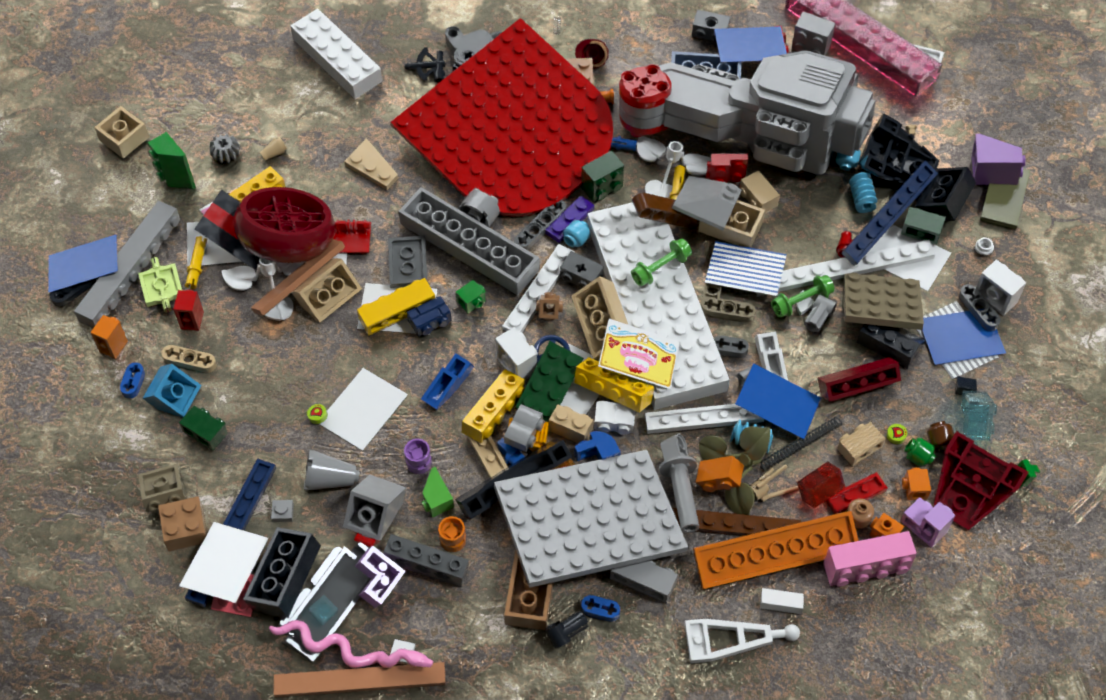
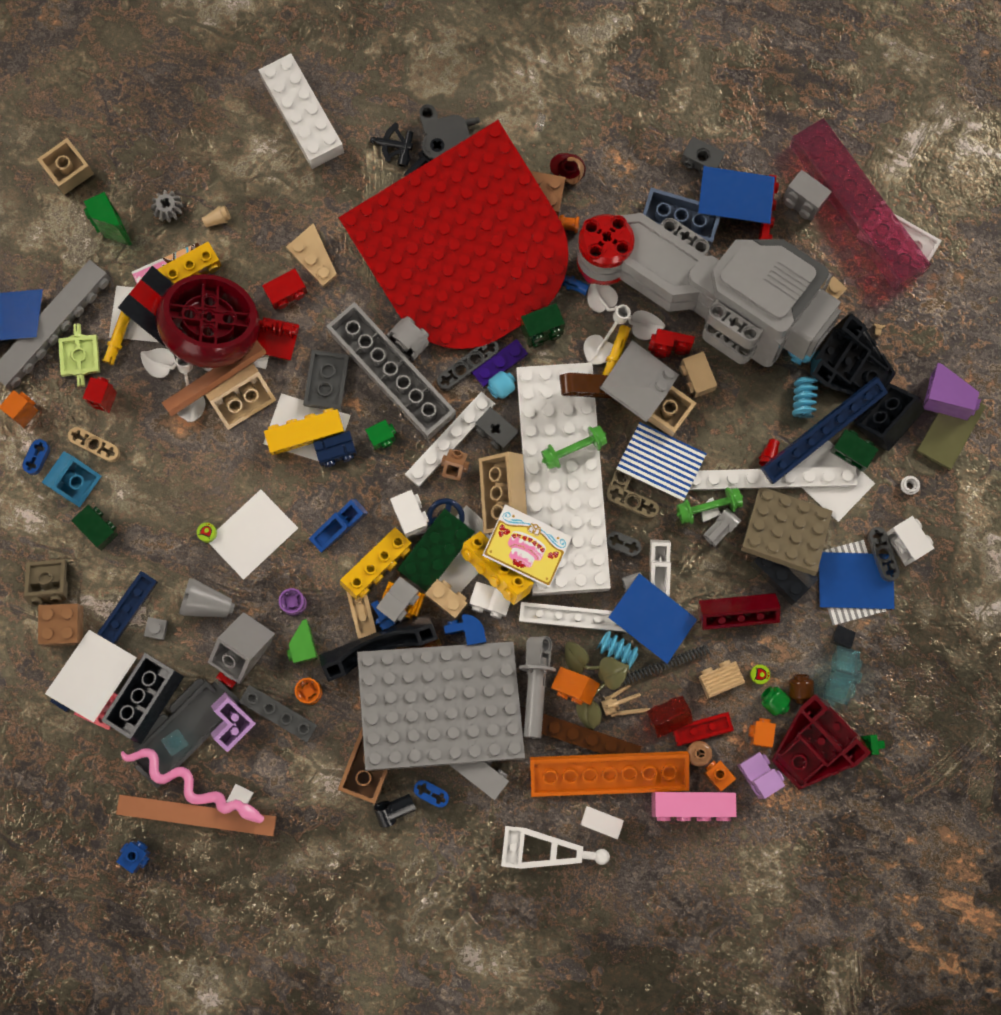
camera: 10 degrees right, 20 degrees up
none -> red brick [262,268,308,310]

